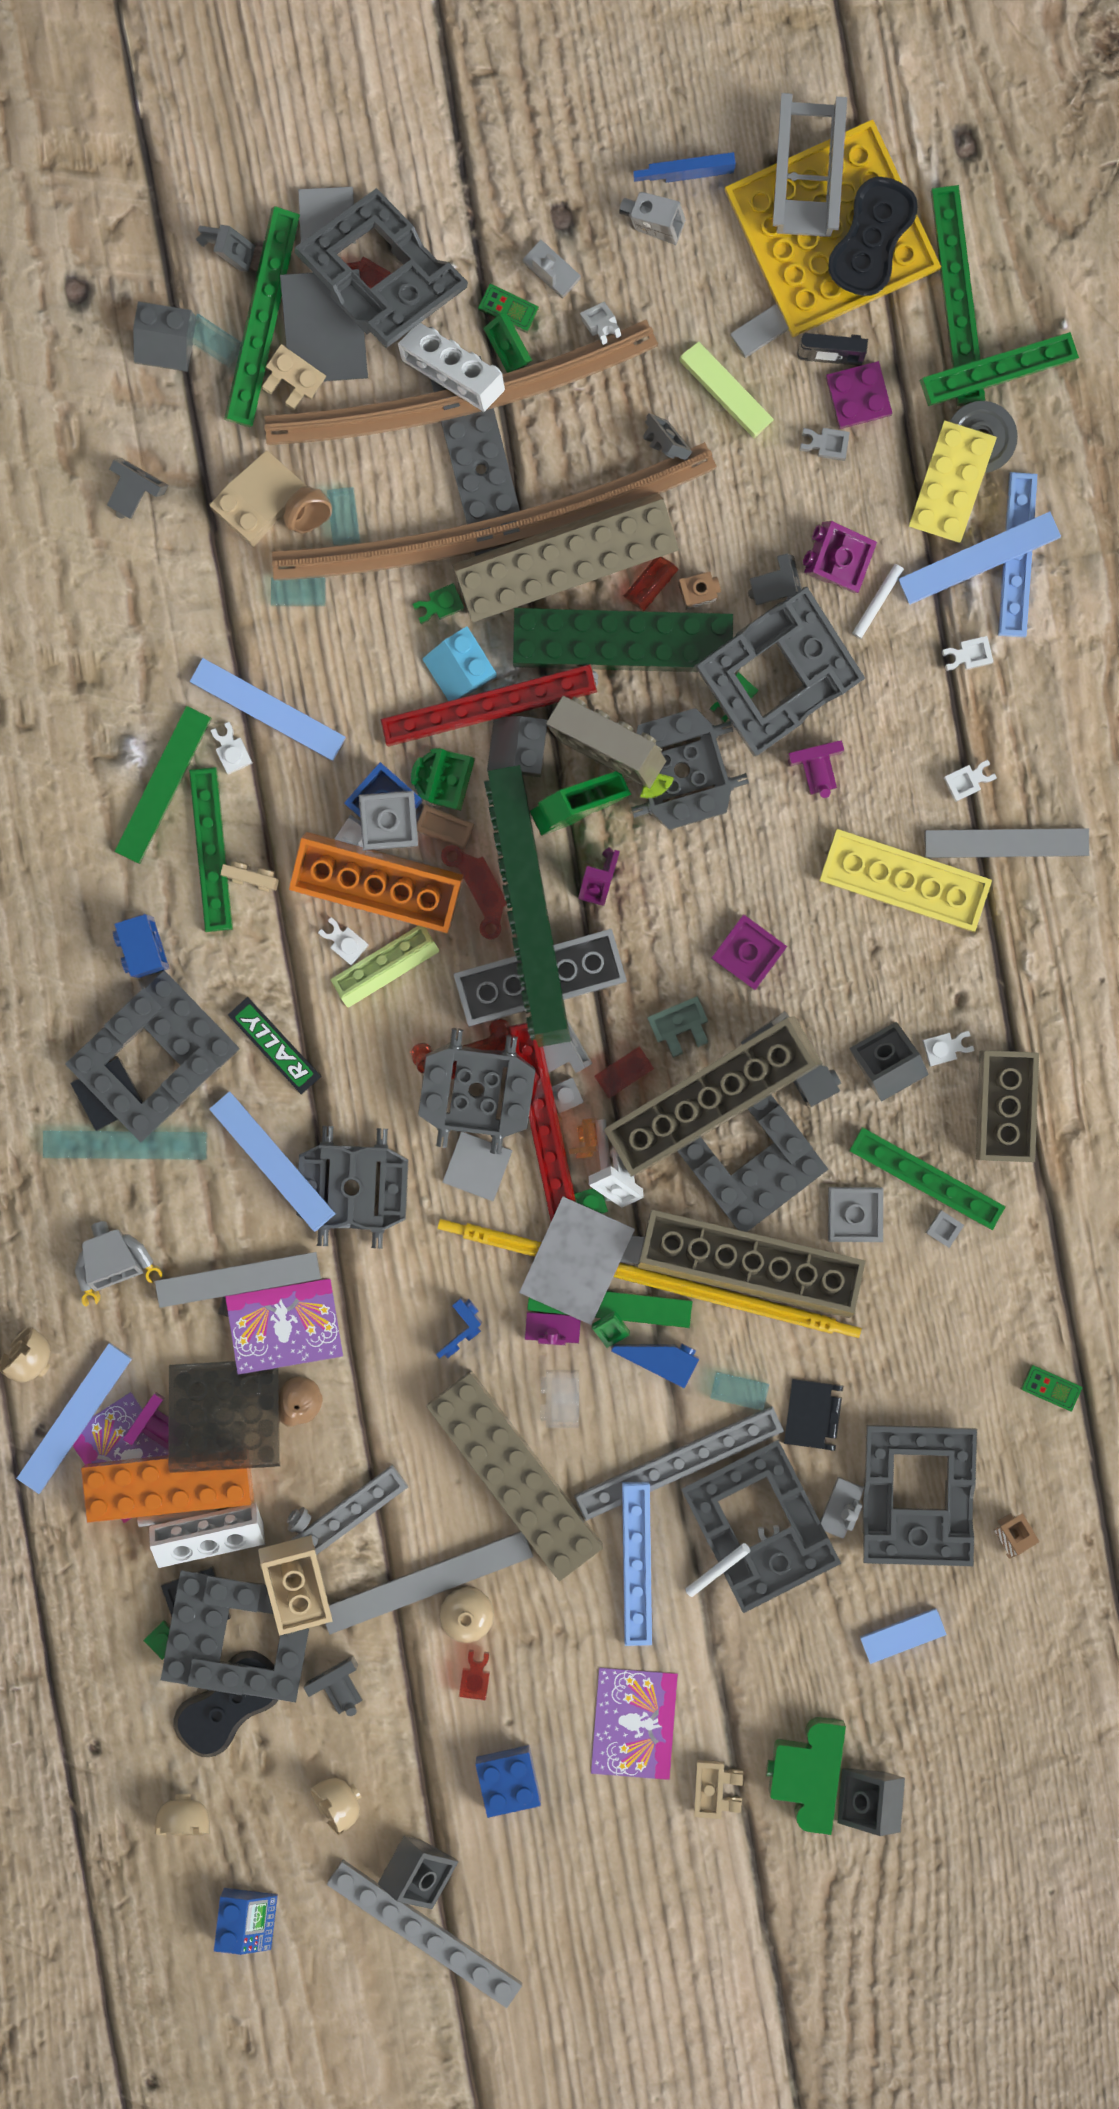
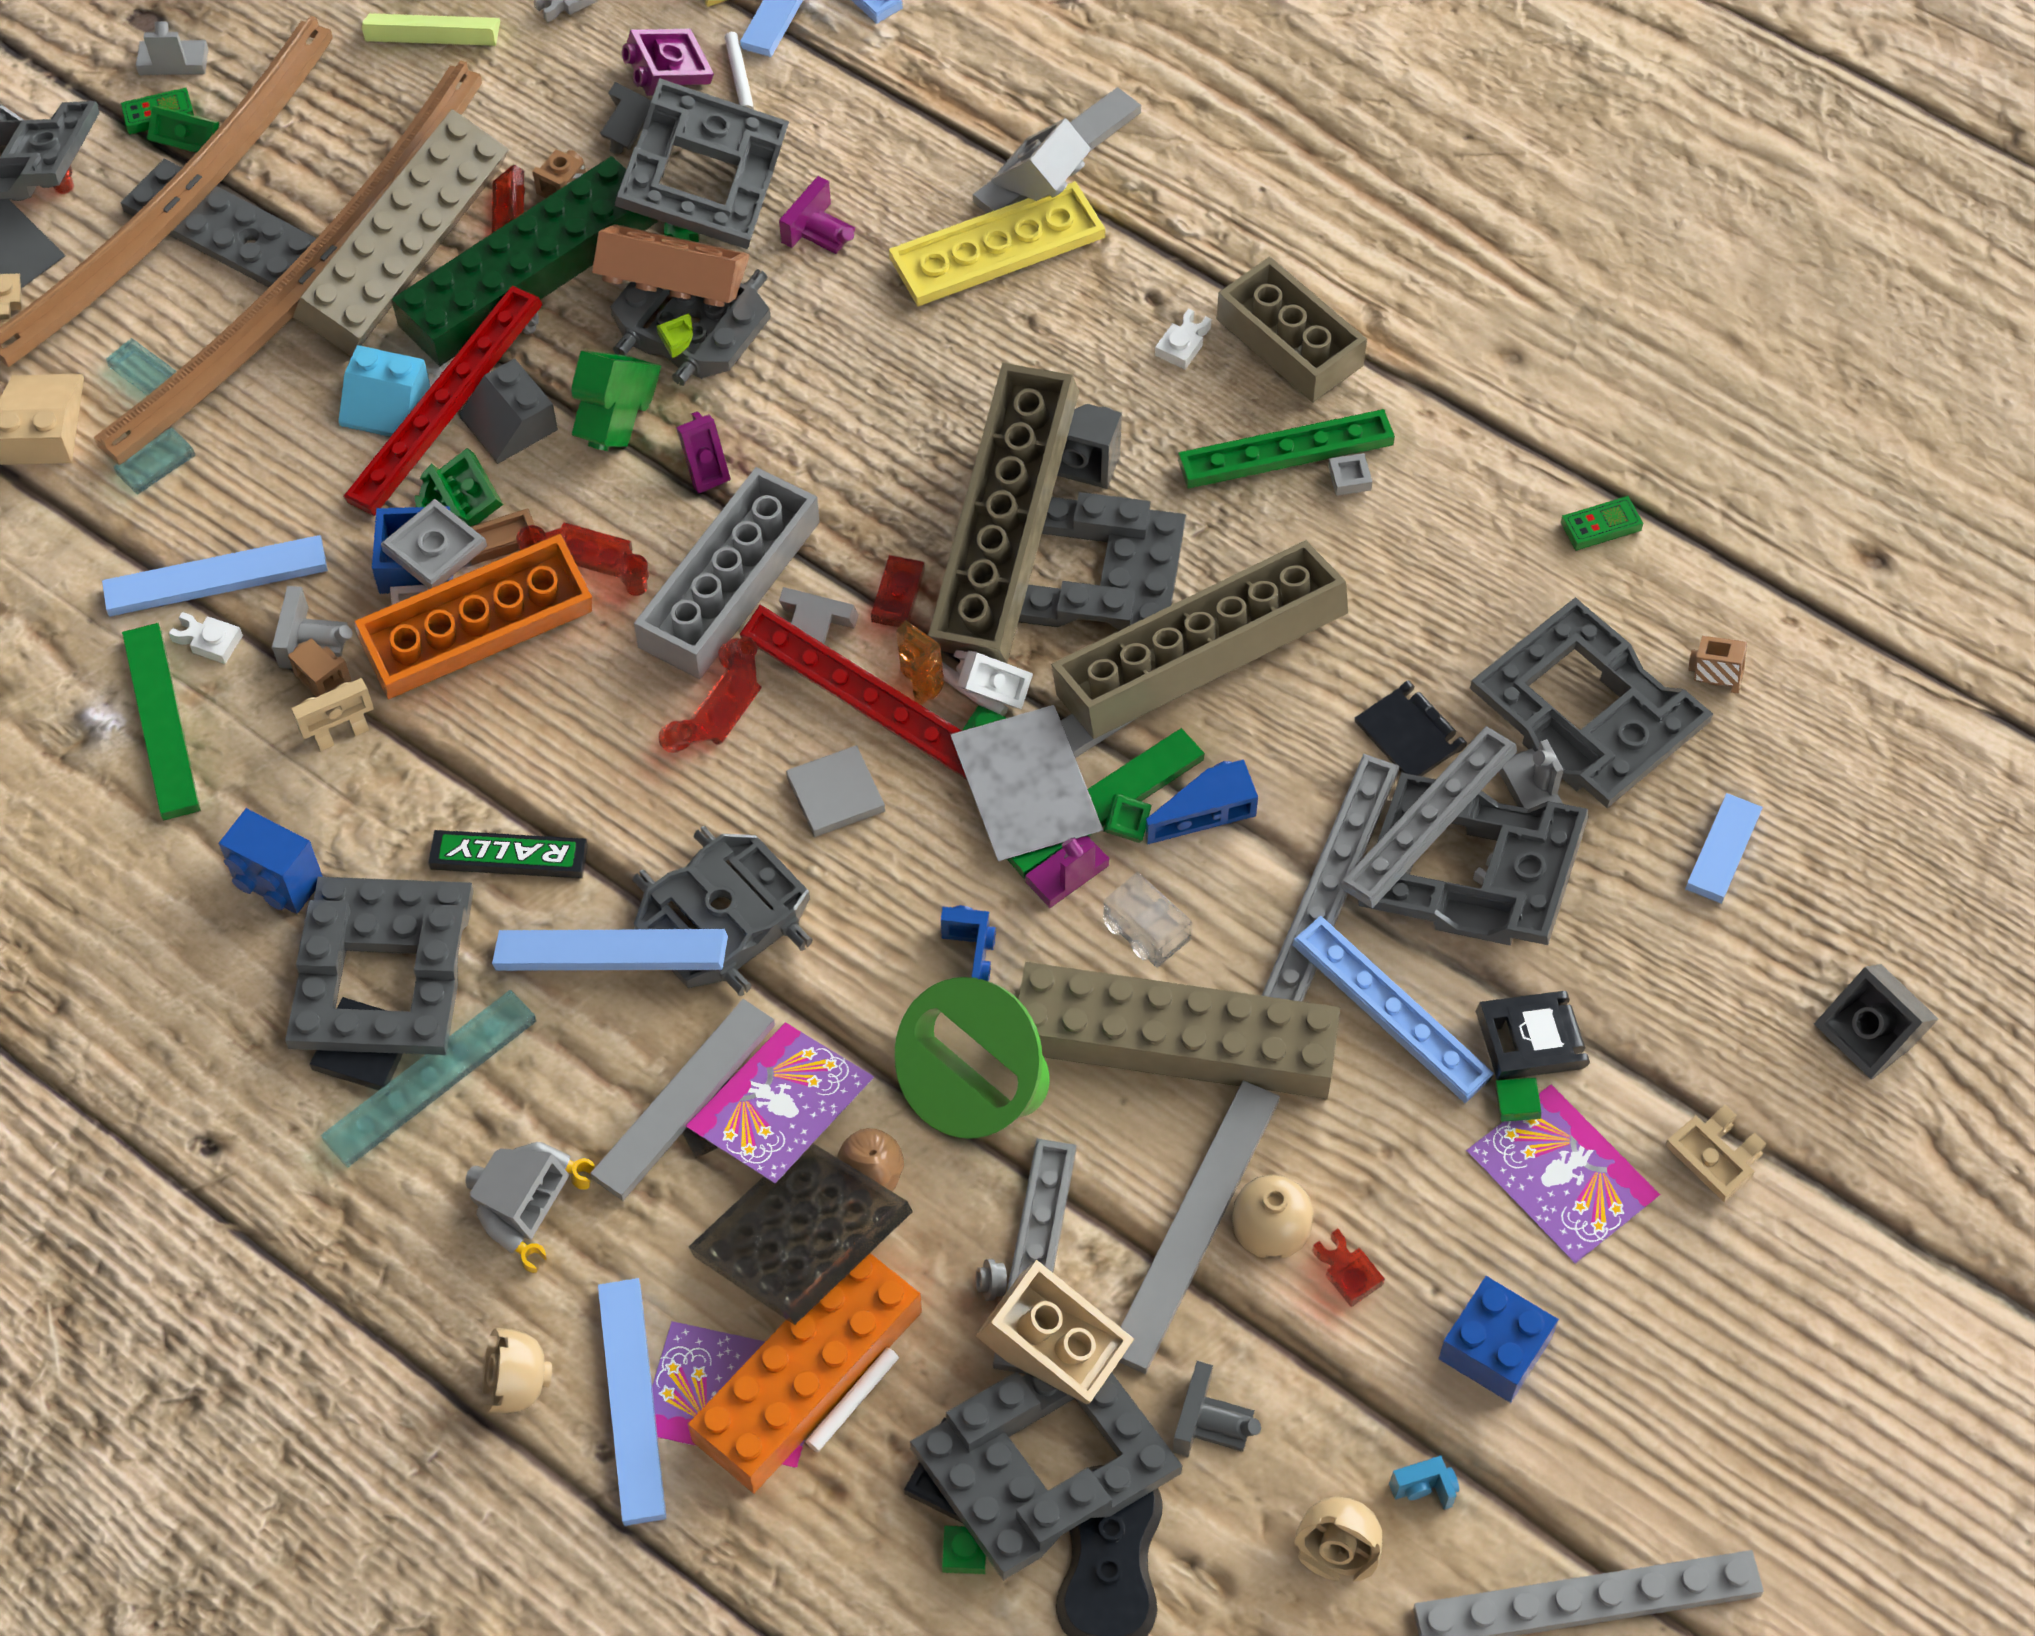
camera: 45 degrees left, 30 degrees down
magenta piece [123,1392,185,1450] -> none
white brick [149,1503,265,1568] -> none
green tile [189,767,233,932] -> none
medium nougat hair [283,487,332,534] -> none
white plate [318,917,369,965] -> none
yellowish green slope [330,925,439,1007] -> none
dark grey slope [378,1836,459,1909] -> none
white brick [398,323,505,412] -> none
green plate [412,583,465,624] -> none
dark grey piece [418,1028,535,1154] -> none
yellow axle [437,1219,862,1338] -> none
dark green brick [484,765,571,1047] -> none
dark tan brick [546,696,666,789] -> none
light grey plate [552,1078,583,1113] -> none
white plate [580,302,621,345] -> none
dark grey plate [643,413,692,460] -> none
sand green plate [647,996,708,1058] -> none
white bar [686,1543,750,1597] -> none
clear light blue tile [710,1371,769,1411] -> none
magenta plate [711,914,788,991] -> none
green brick [766,1717,846,1835] -> none
light grey tile [828,1187,883,1242] -> none
dark grey slope [849,1021,929,1102] -> none
white plate [942,636,993,671] -> none
white plate [944,760,997,802] -> none
none -> light grey piece [272,586,353,669]
none -> medium nougat brick [288,638,352,697]
none -> nougat slope [592,224,750,307]
none -> bright green piece [894,977,1050,1138]
none -> light grey slope [991,118,1091,201]
none -> light grey tile [1341,726,1517,908]
none -> dark azure bracket [1389,1456,1459,1510]
none -> black container [1475,991,1590,1080]
none -> green tile [1496,1077,1542,1122]

